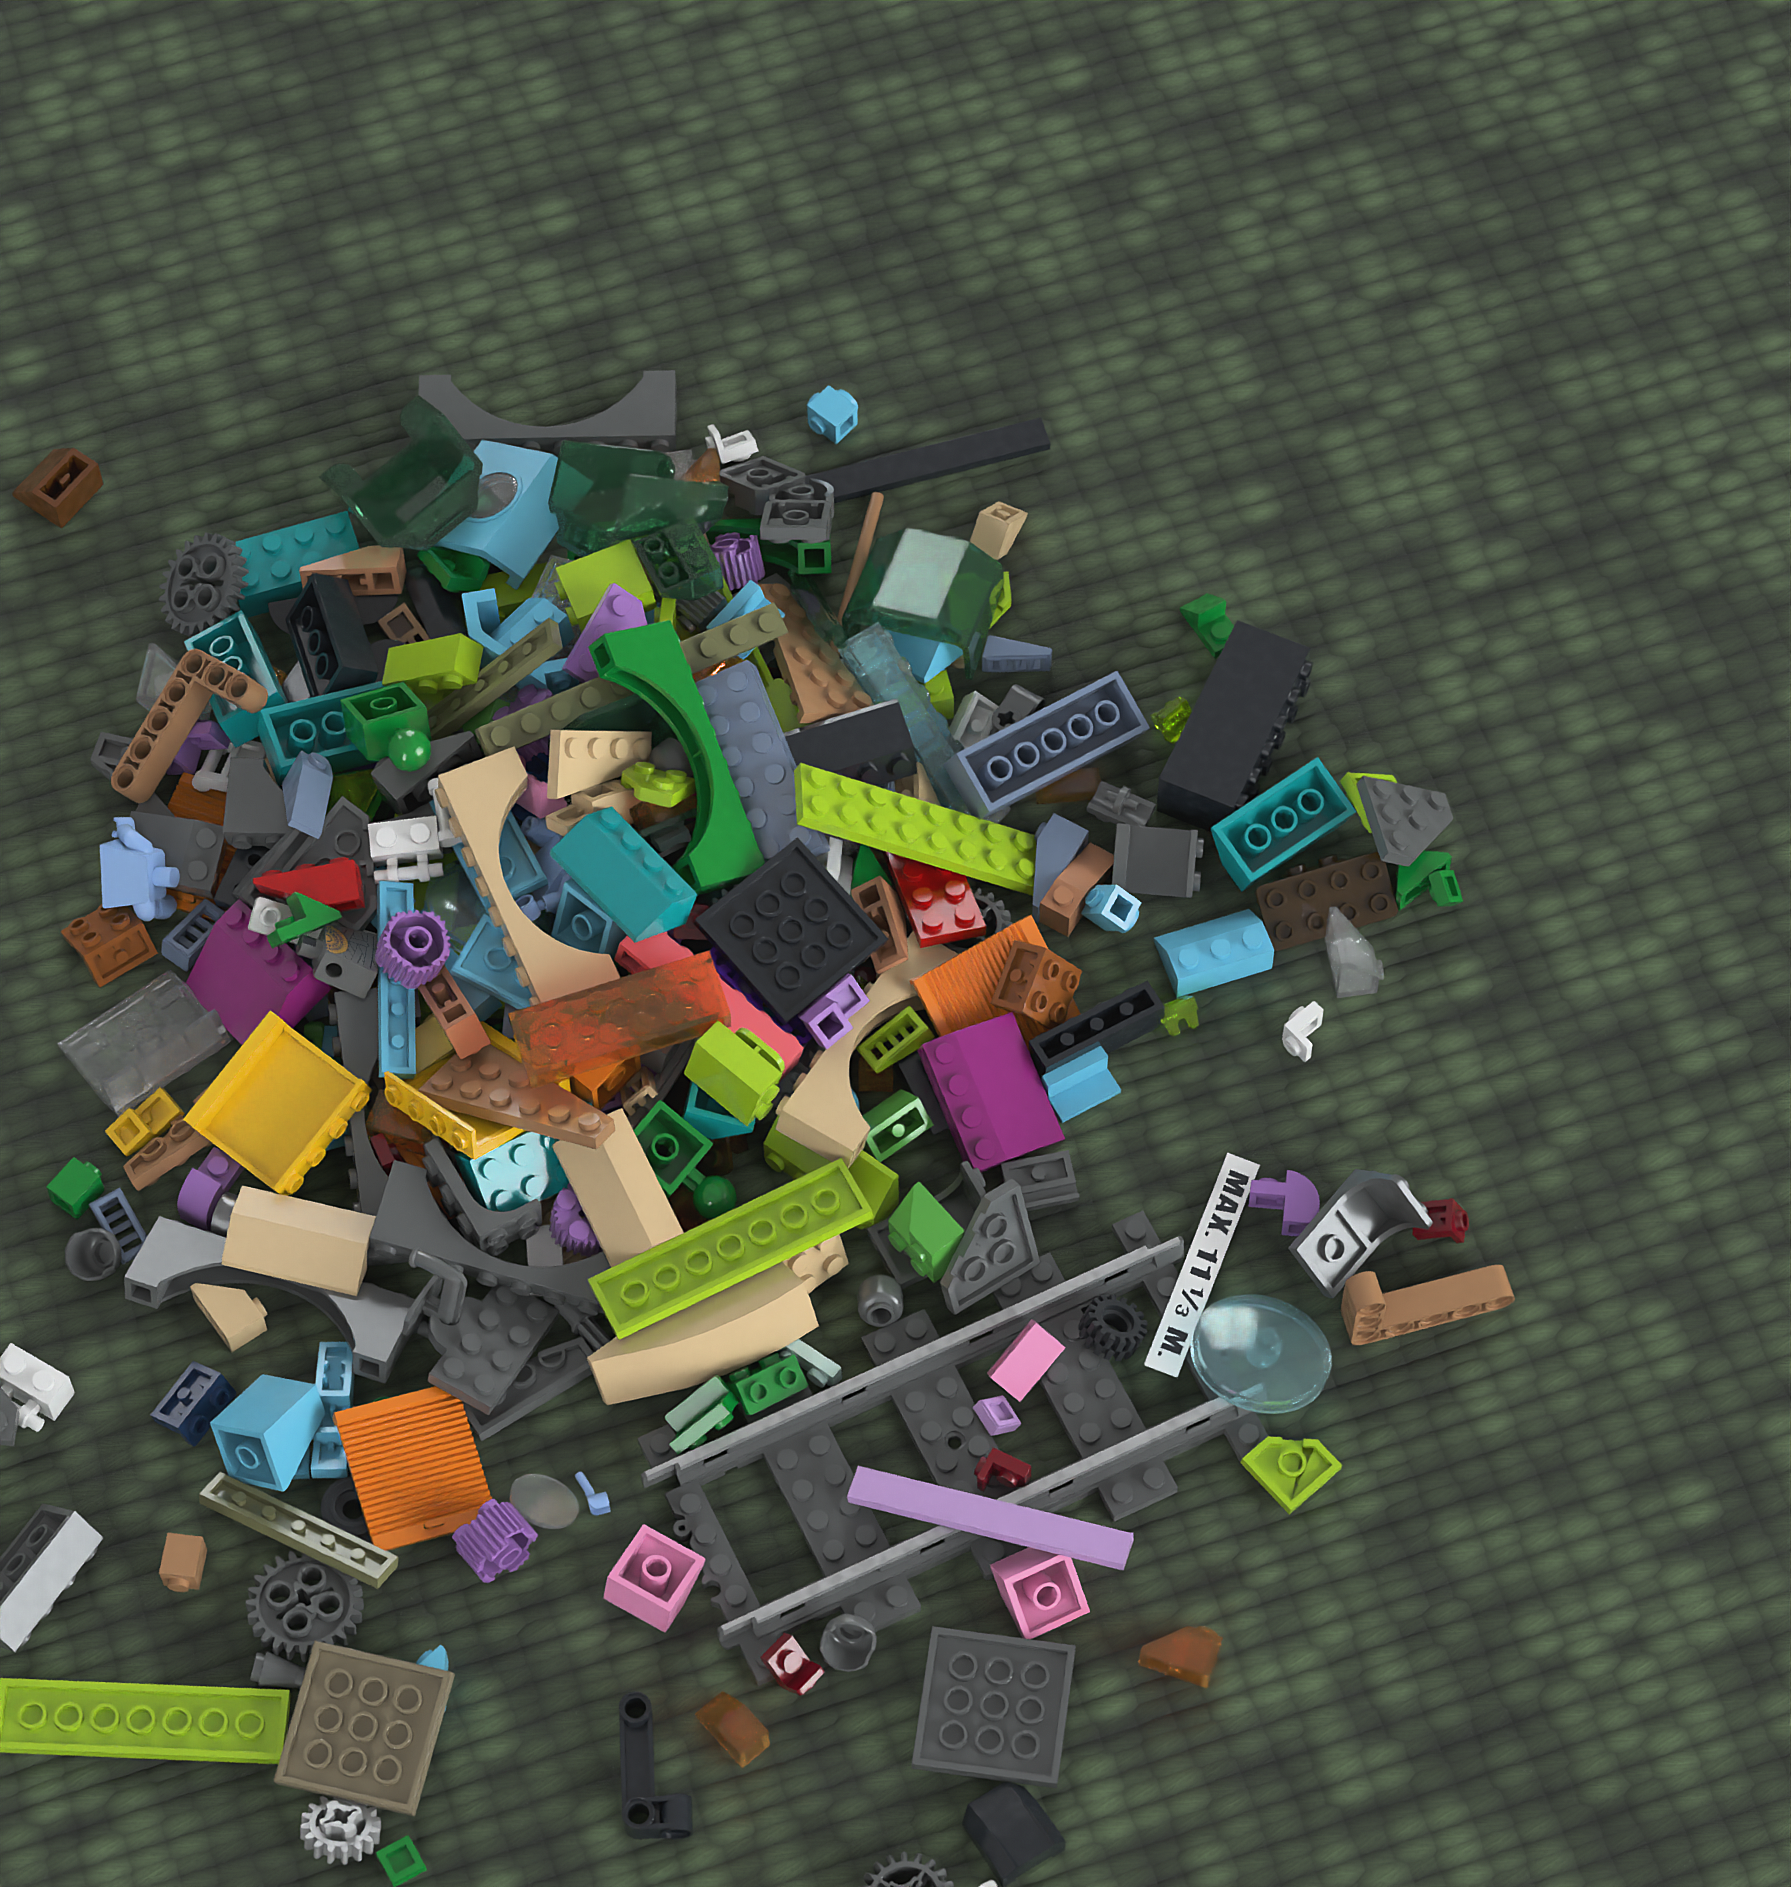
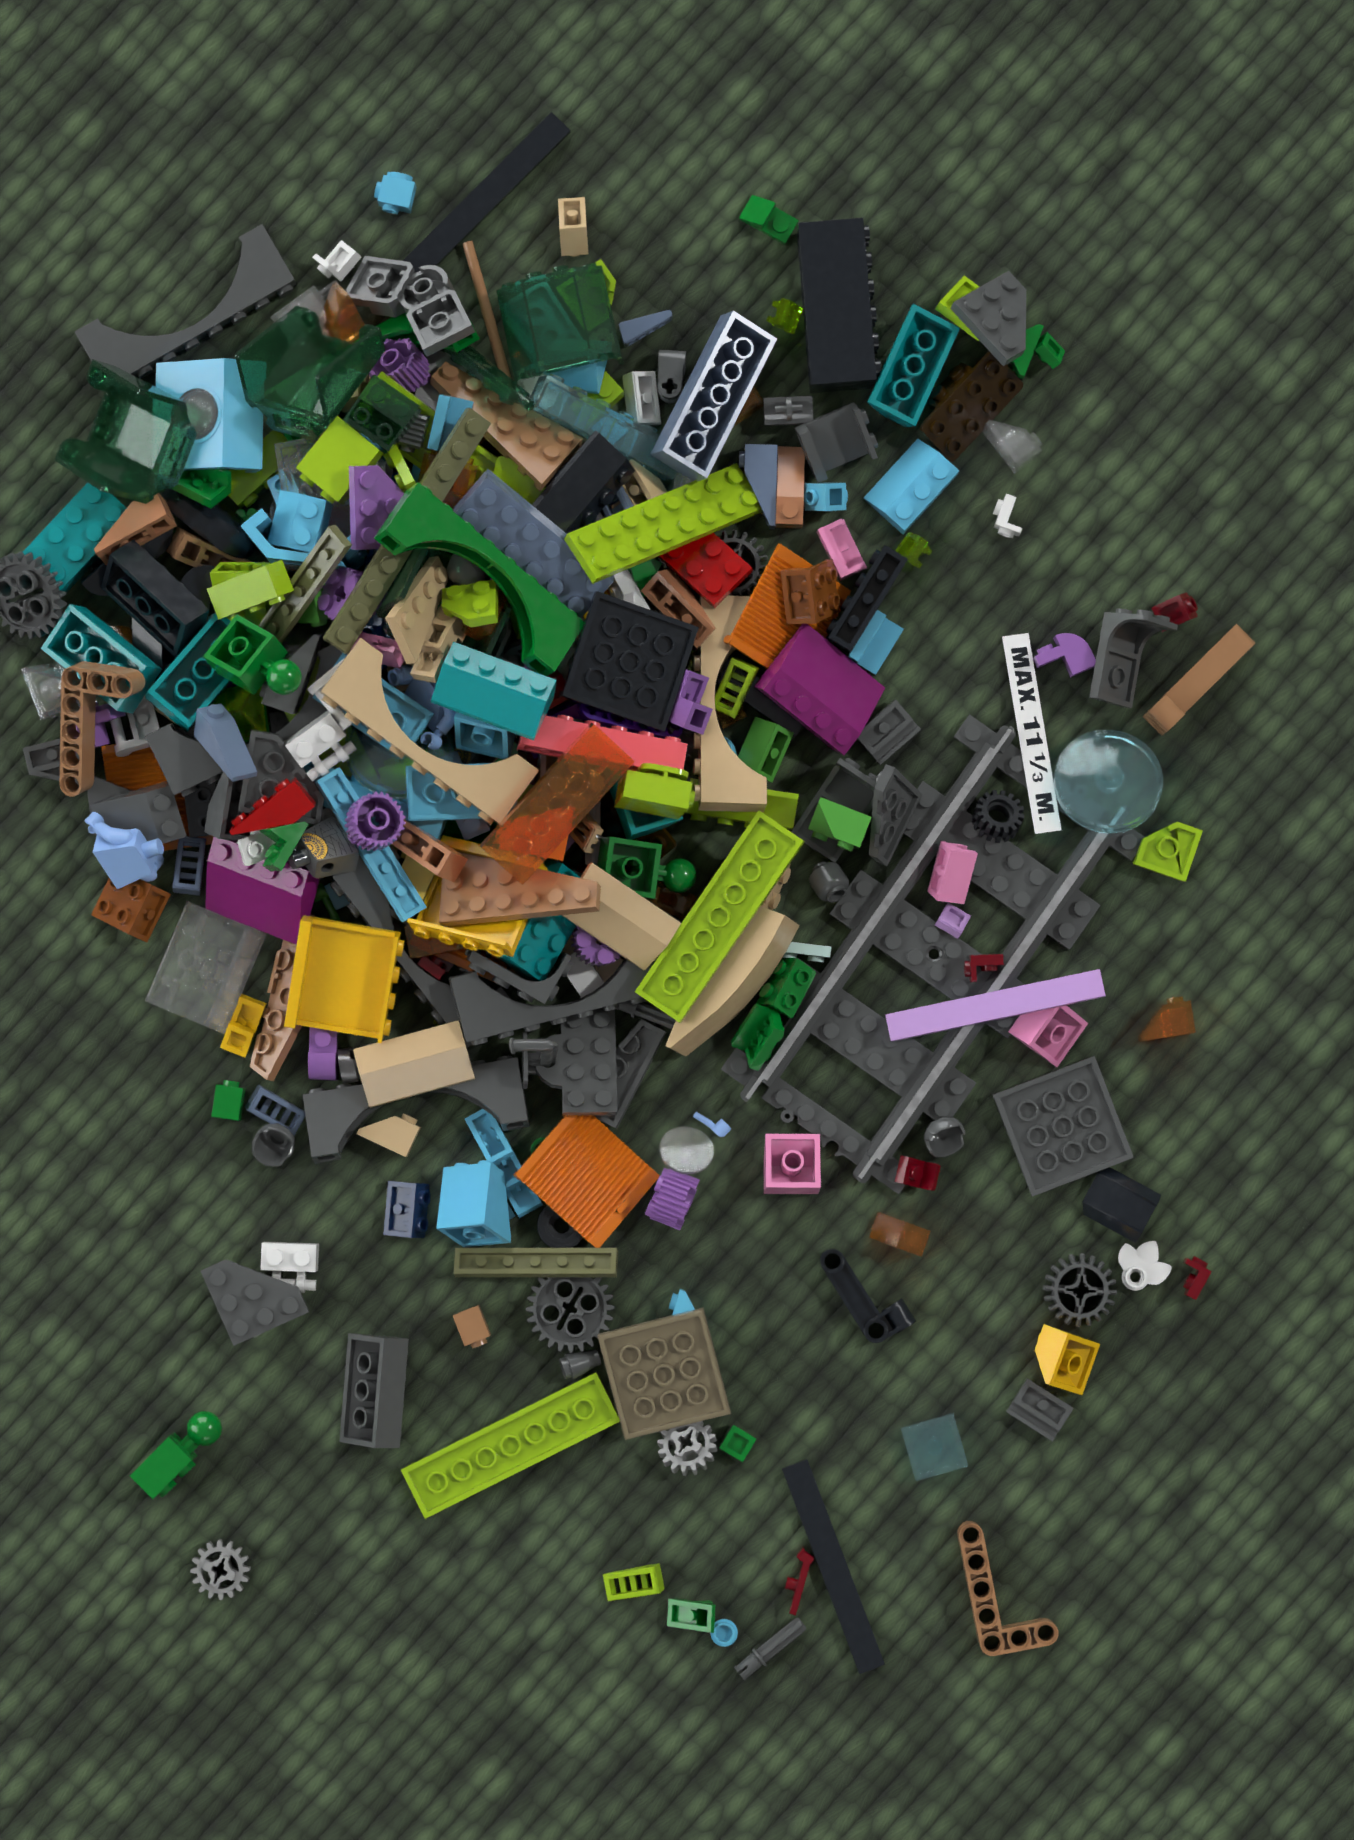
camera: 30 degrees left, 25 degrees up
none -> bright pink hinge [817,519,867,581]

